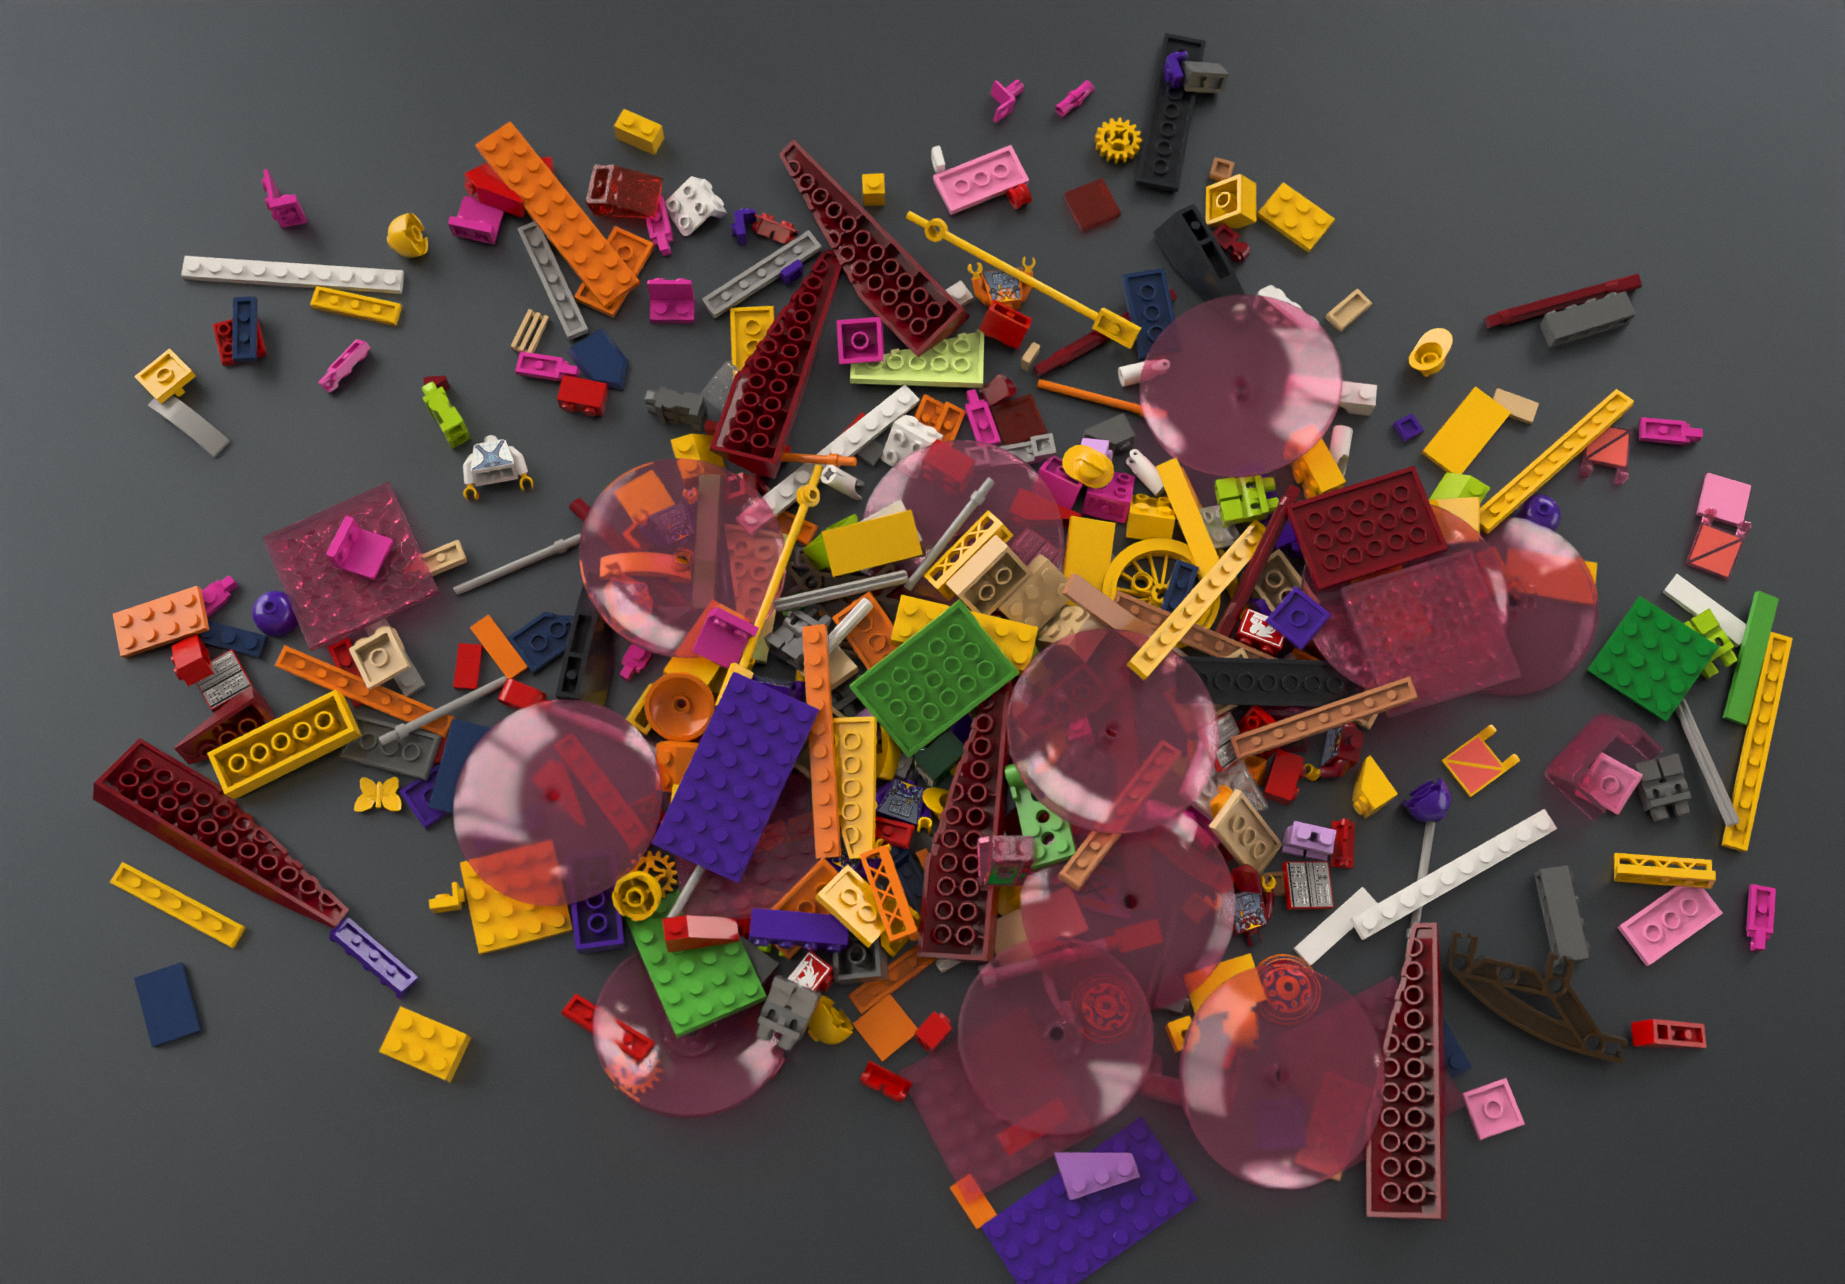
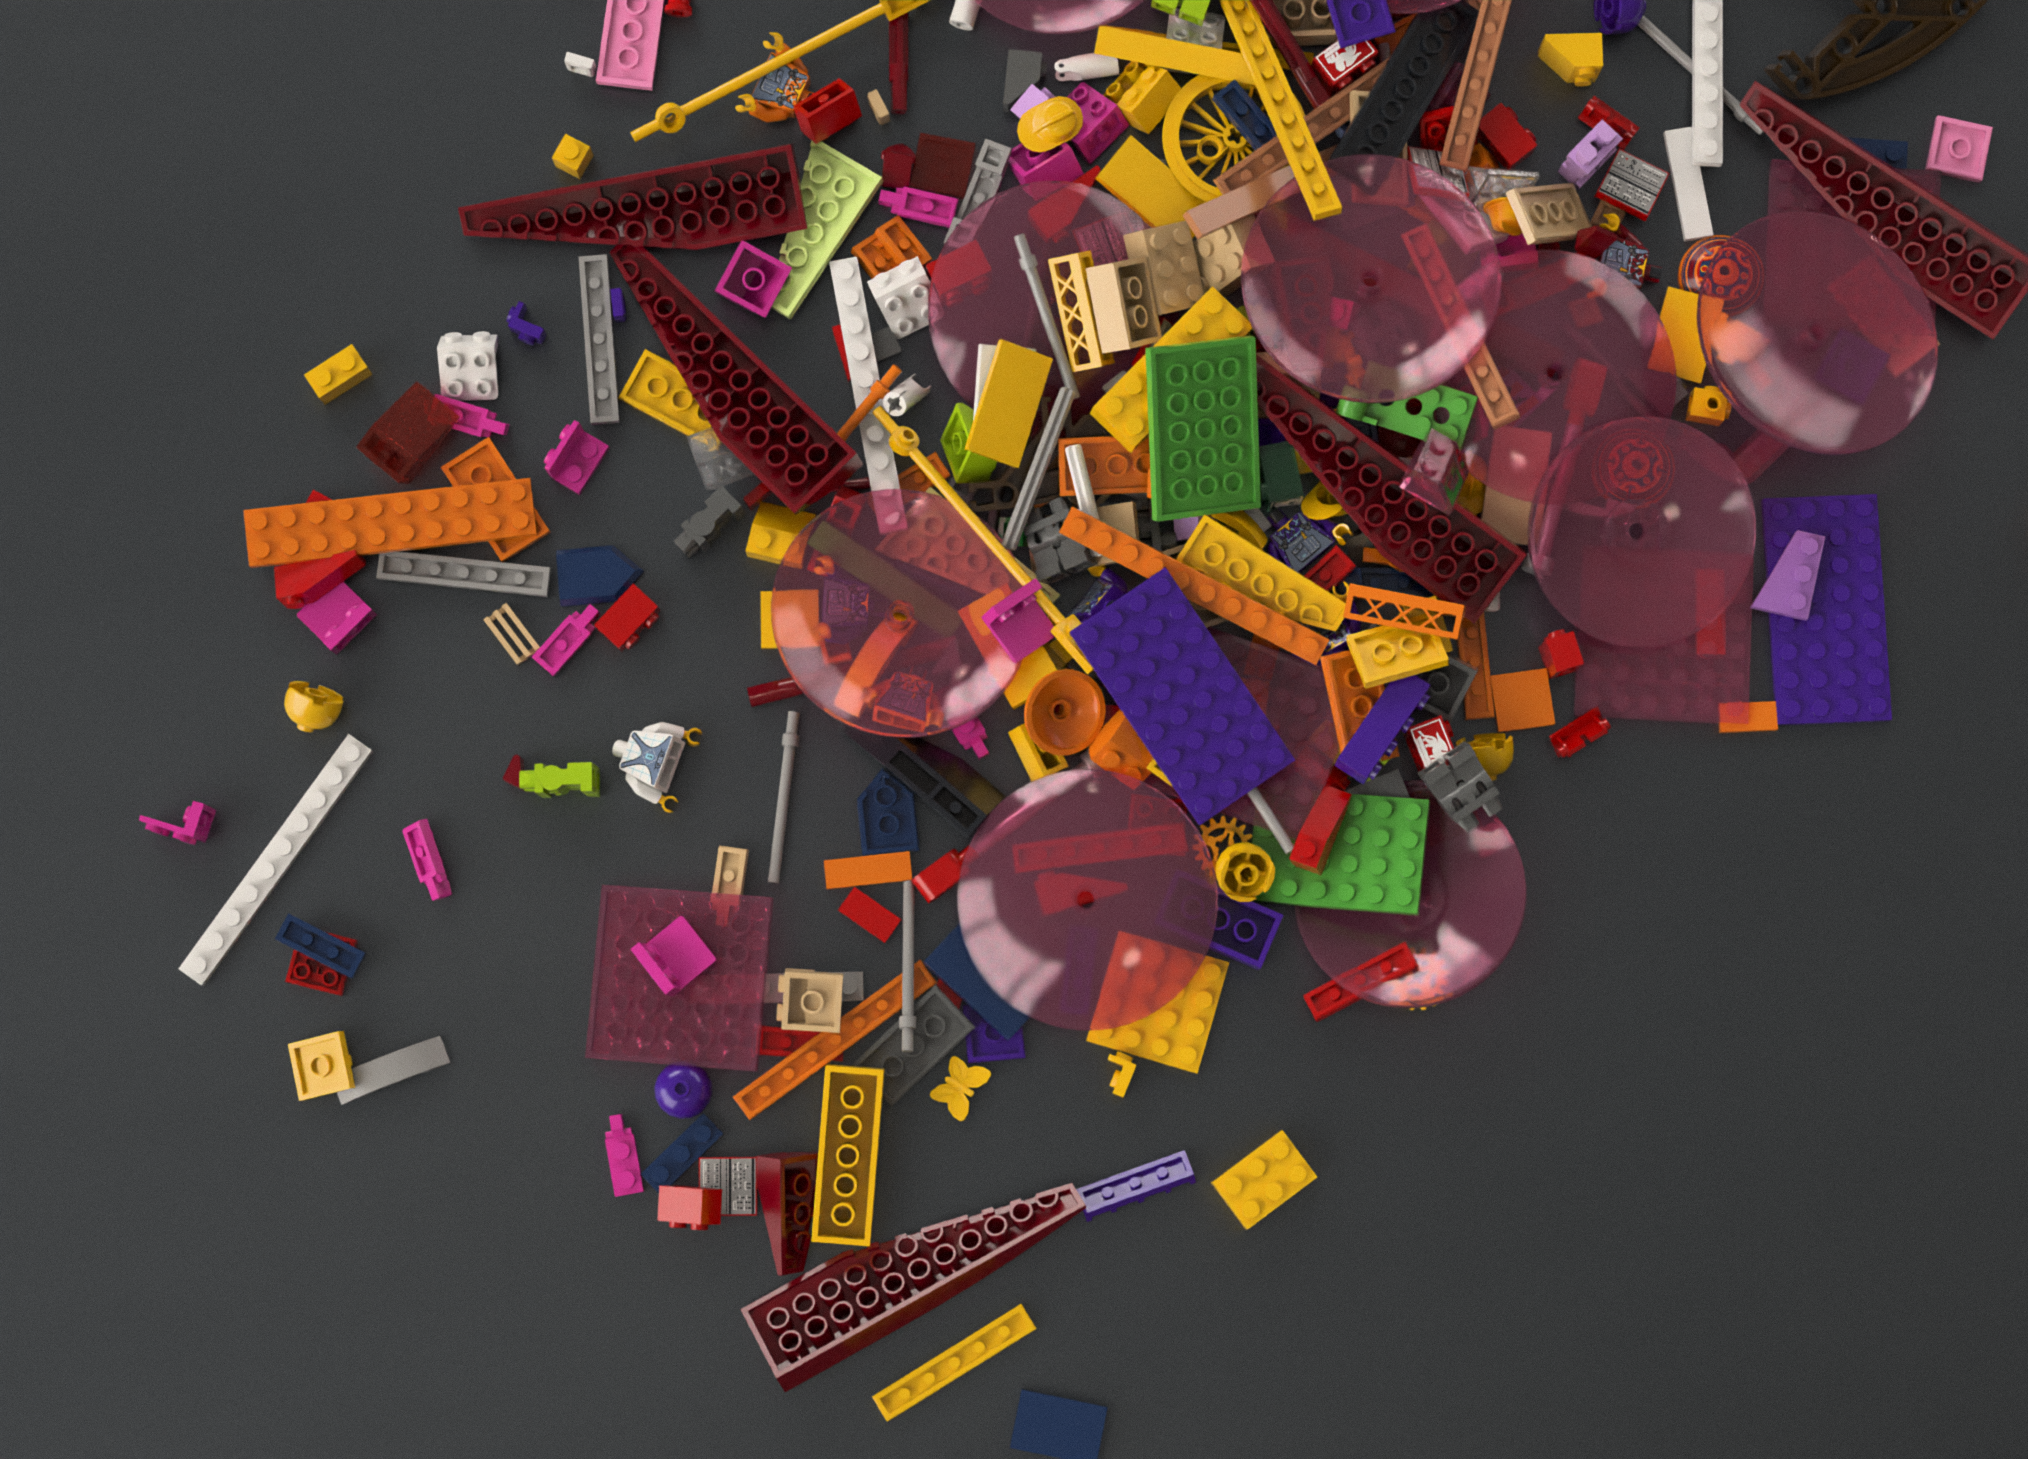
camera: 55 degrees left, 10 degrees up
orange plate [113,586,210,658] -> none
yellow tile [310,286,402,326] -> none
red hinge [752,213,799,245] -> none
white plate [946,281,973,307] -> none
orange bar [1037,379,1167,420] -> none
dark purple tile [1248,598,1272,616] -> none
dark red torso [1304,722,1364,781] -> none

